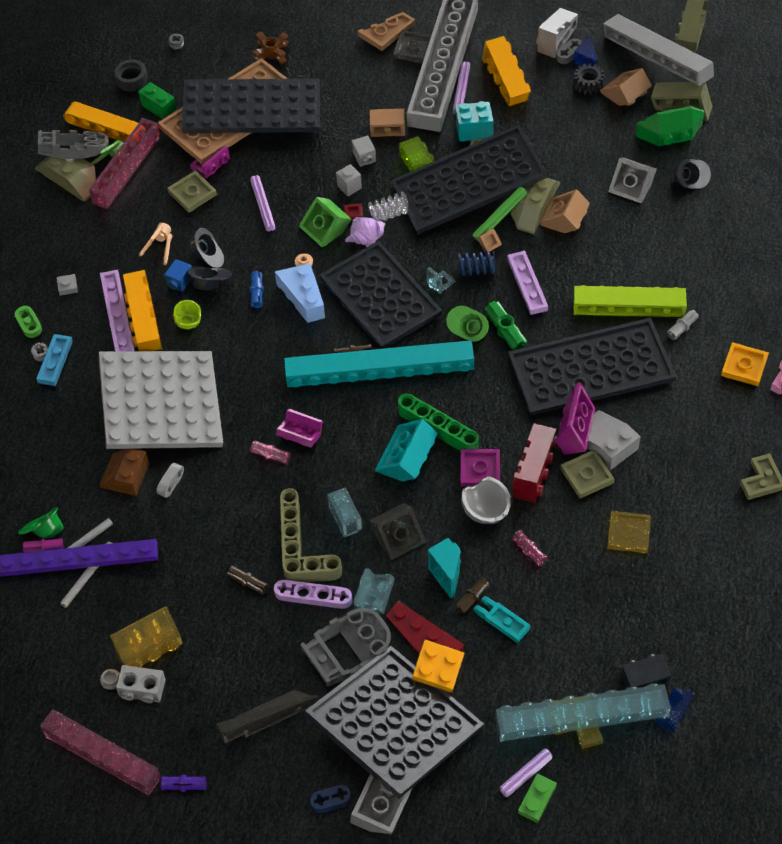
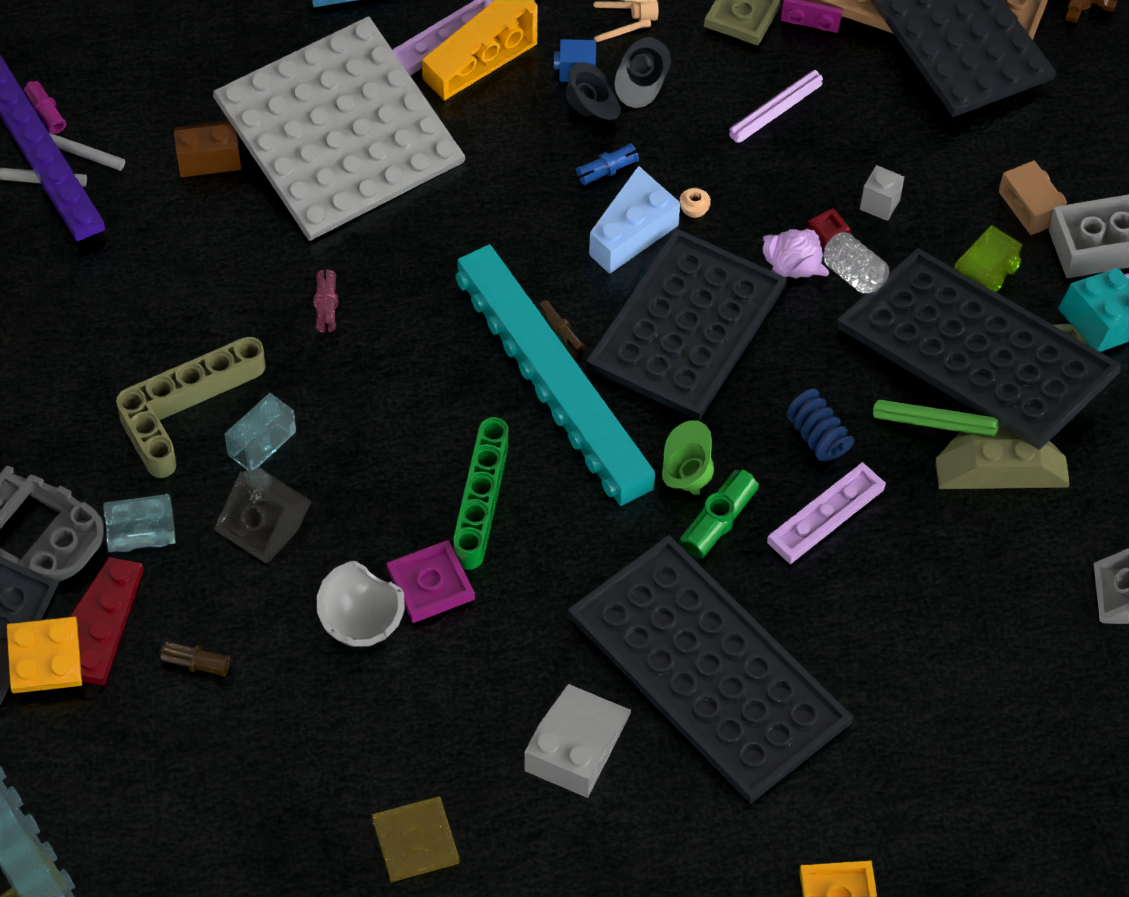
camera: 60 degrees right, 0 degrees up
green piece [19,507,63,539] -> none
light grey beam [157,463,184,498] -> none
lime hair [173,300,201,330] -> none
dark brown pin [227,565,268,595] -> none
lavender beam [274,580,352,609] -> none
magenta bracket [276,409,323,447] -> none
bright green slope [299,197,351,247] -> none
light grey brick [352,136,376,166] -> none
teal slope [375,419,438,481] -> none
clear light blue bracket [427,267,455,294] -> none
teal slope [428,538,461,598] -> none
teal hinge [474,596,530,643] -> none
medium nougat plate [477,229,502,253] -> none
clear pink pin [512,530,548,566] -> none
wedge [513,424,557,503] -> none
medium nougat slope [539,189,590,233] -> none
magenta slope [556,383,595,455] -> none
olive plate [560,449,614,499] -> none
lime brick [574,285,687,317] -> none
light grey axle [667,310,698,340] -> none

